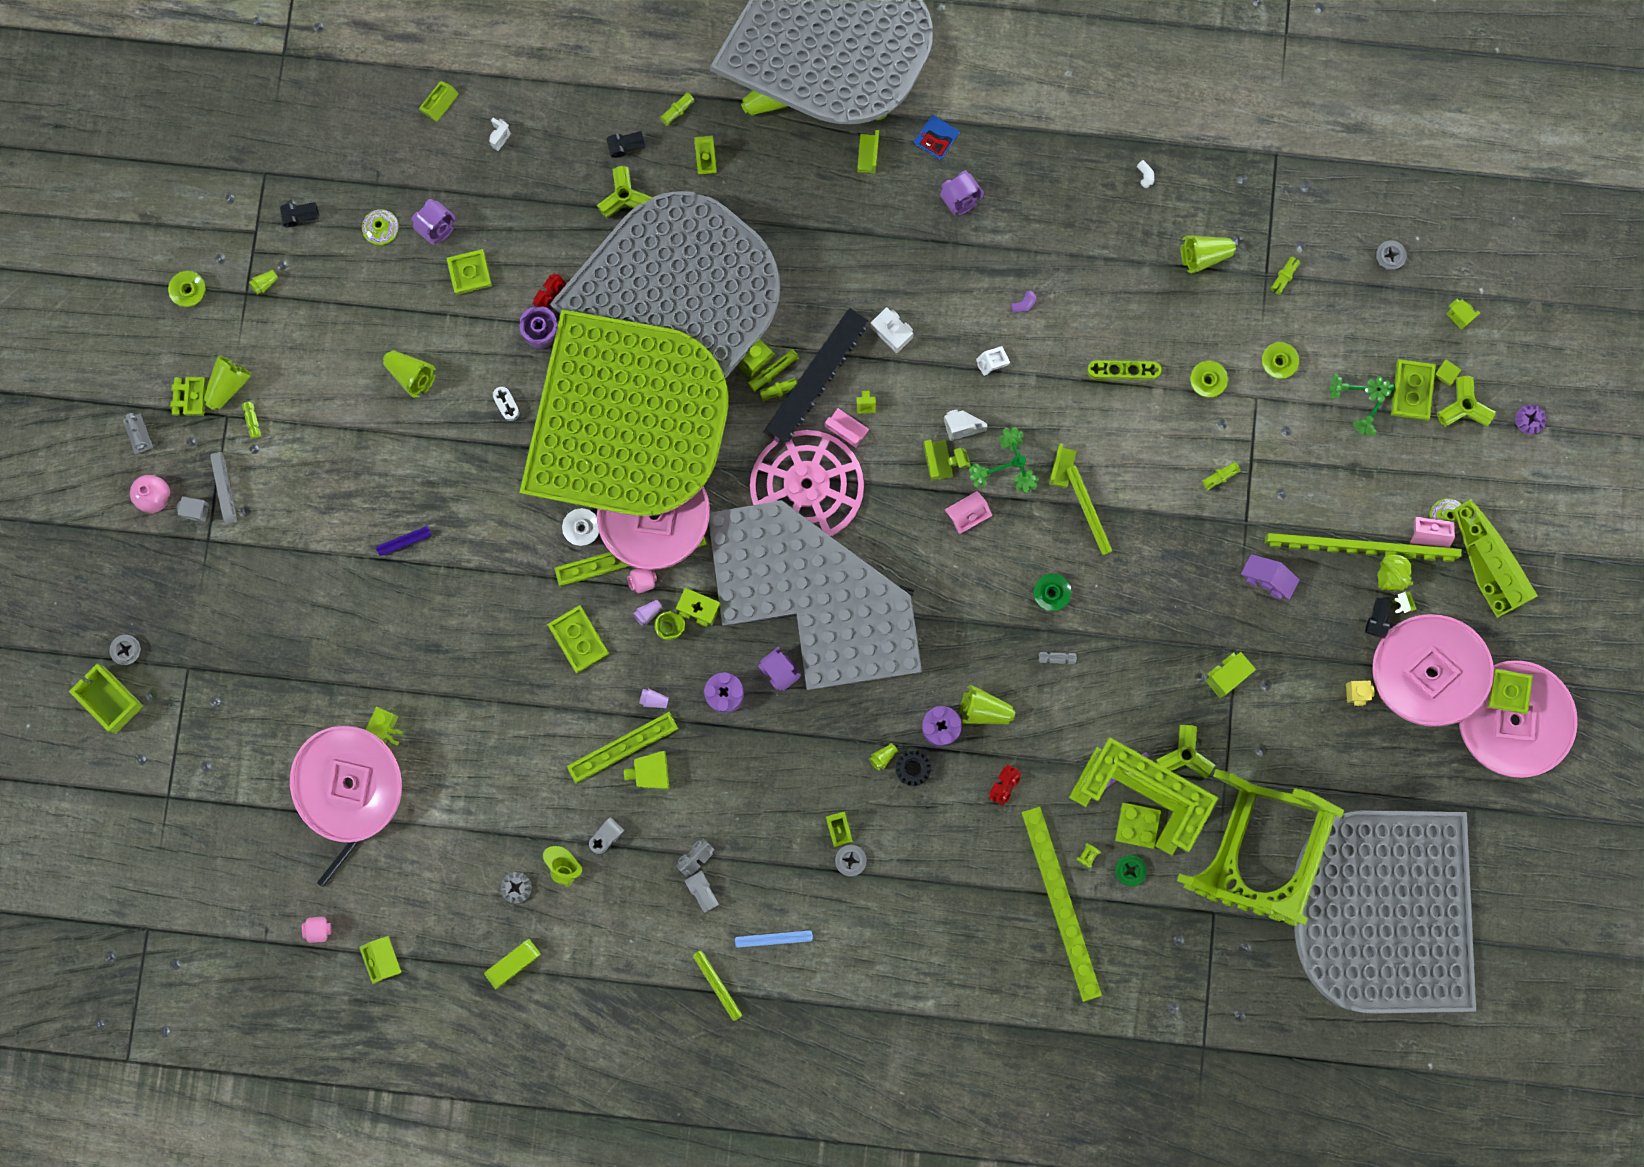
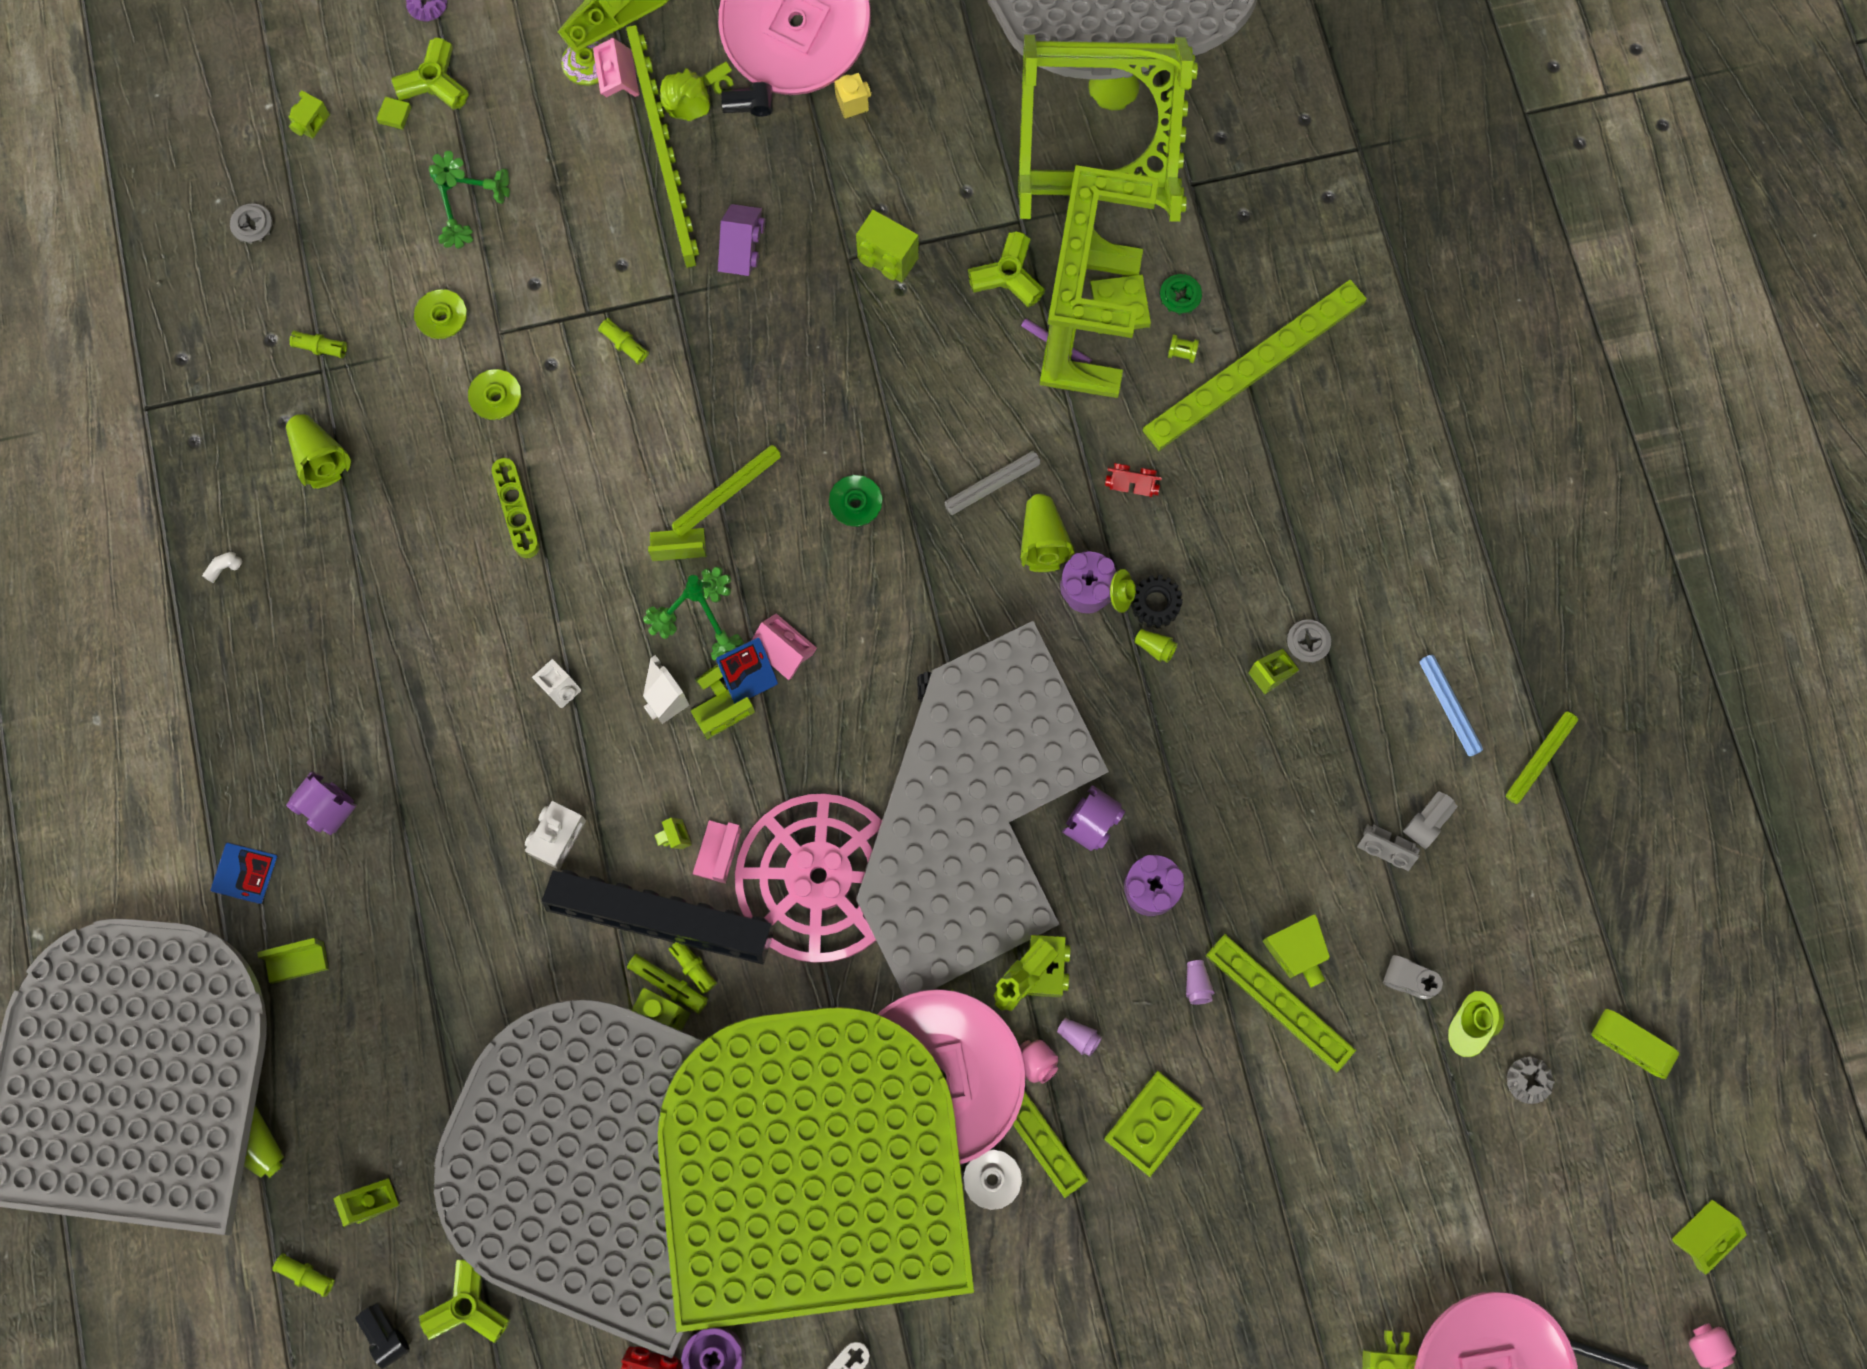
camera: 115 degrees left, 5 degrees down
lime hair [654,611,685,641] -> none
medium lavender arm [1011,291,1036,313] -> none
light grey axle [1038,652,1077,664] -> none
lime tile [1391,359,1436,421] -> none
none -> sticker [716,637,778,704]
none -> light grey axle [945,451,1040,515]
none -> lime piece [993,938,1058,1012]
none -> lime piece [1110,569,1136,613]

